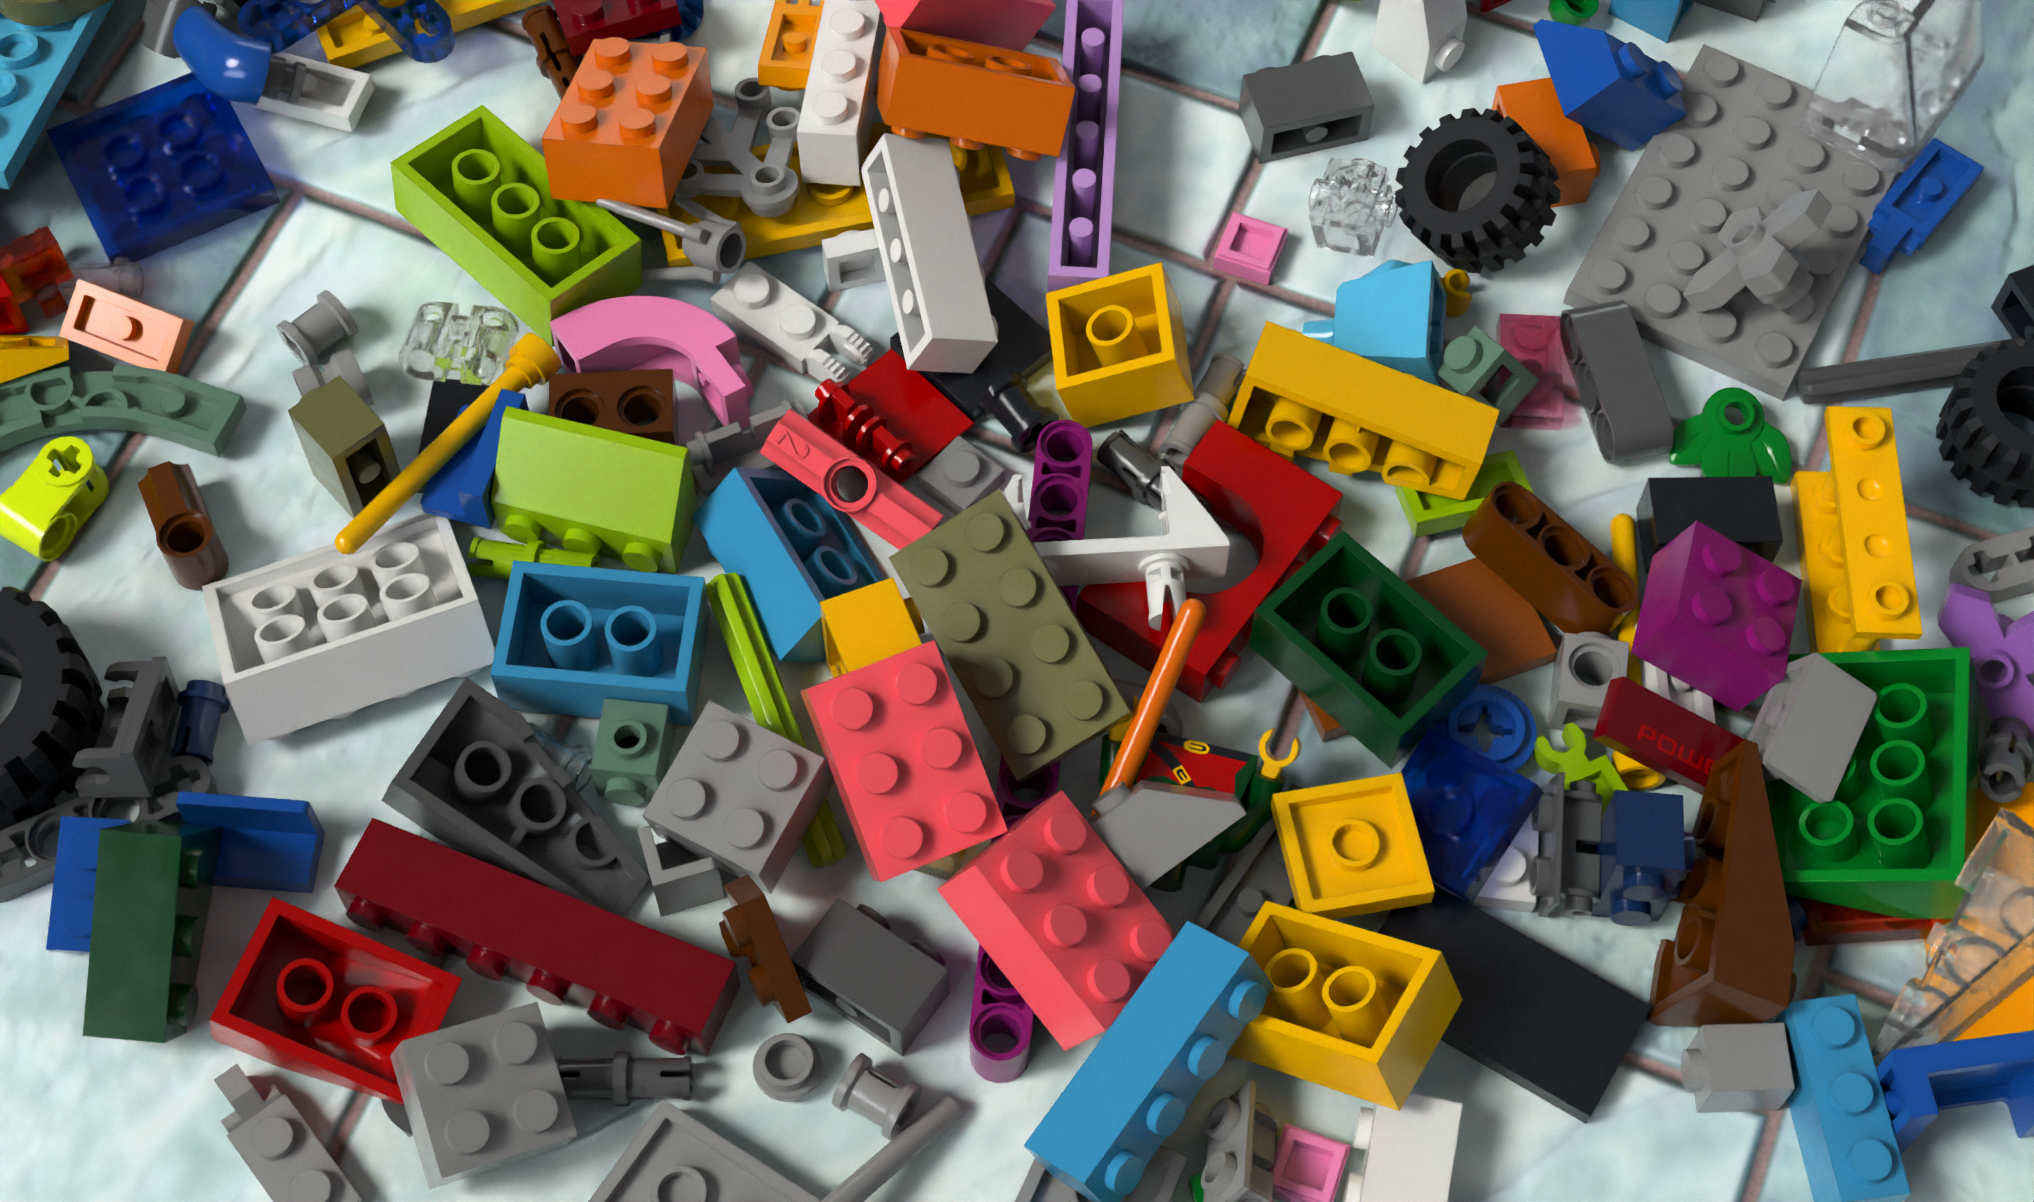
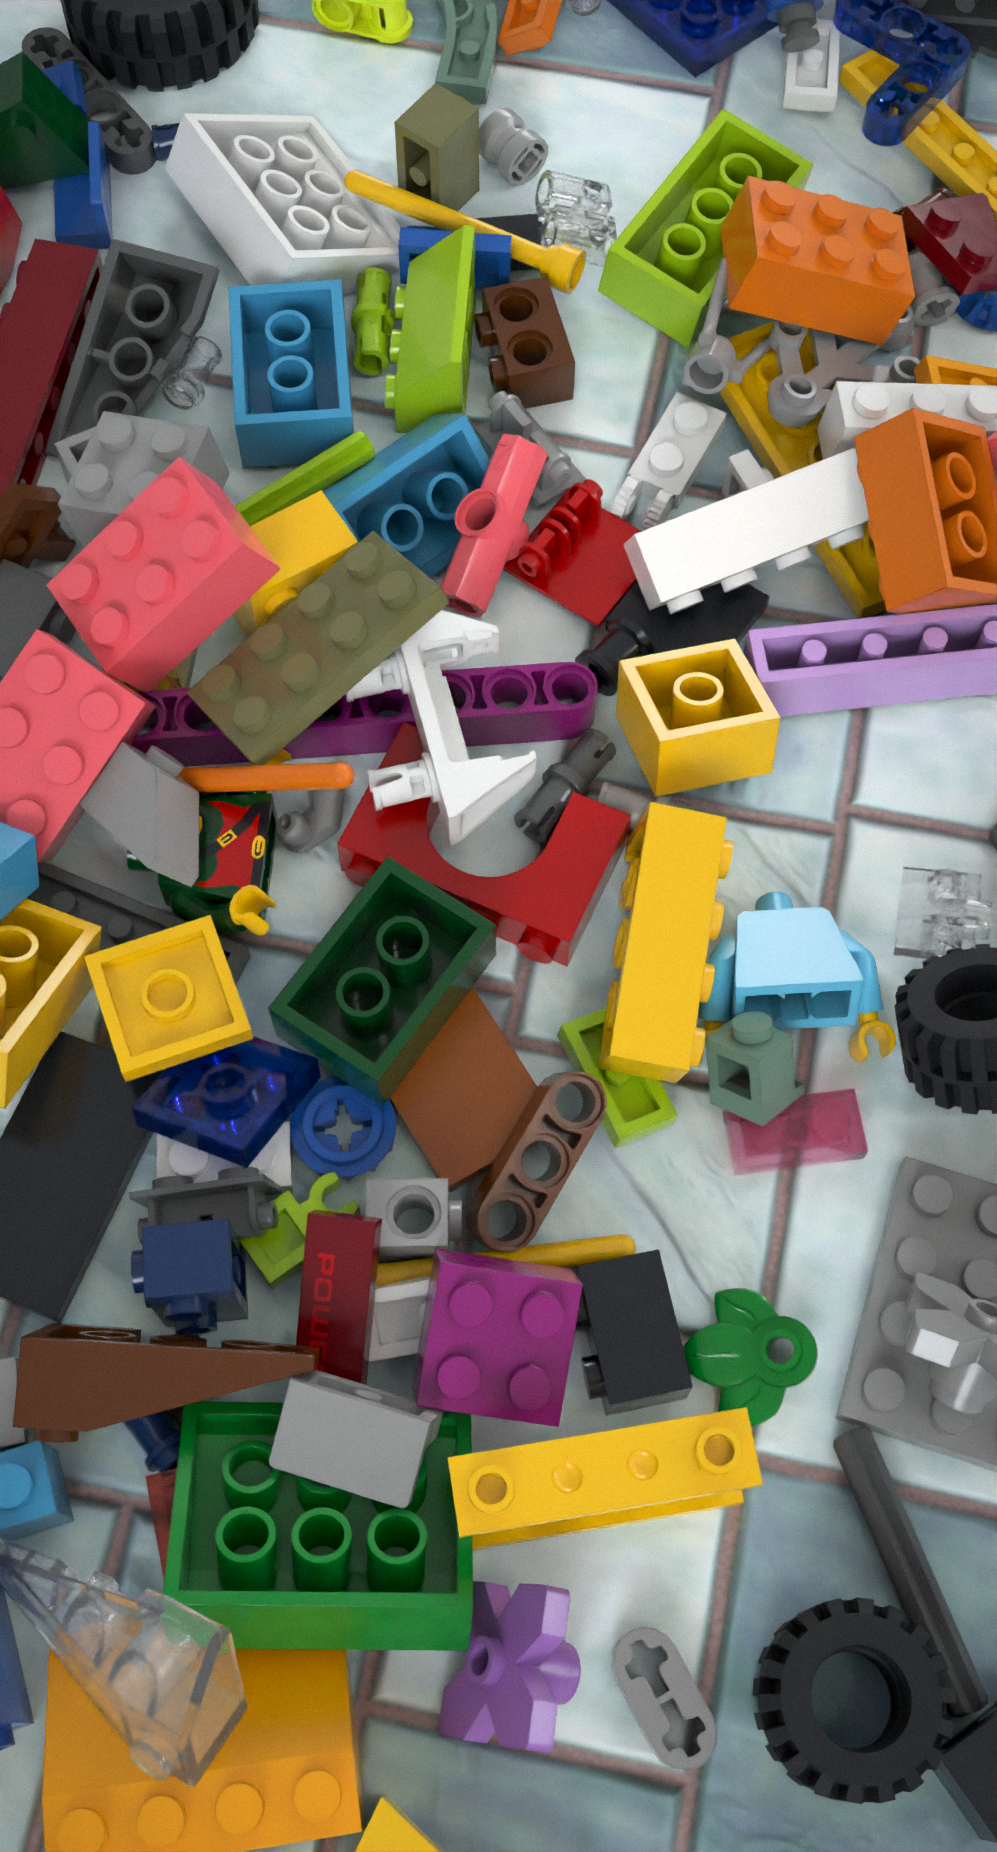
camera: 80 degrees right, 5 degrees up
dark grey hinge [72,656,181,798] -> none
reddish brown piece [138,461,229,590] -> none
light grey bush [276,289,359,366] -> none
bright pink arch [550,296,754,430] -> none
sand green brick [590,698,675,806] -> none
light grey plate [918,435,1005,515] -> none
bright pink tile [1213,212,1289,286] -> none
dark grey beam [1559,300,1673,464] -> none
dark grey pin [1978,716,2033,803] -> none

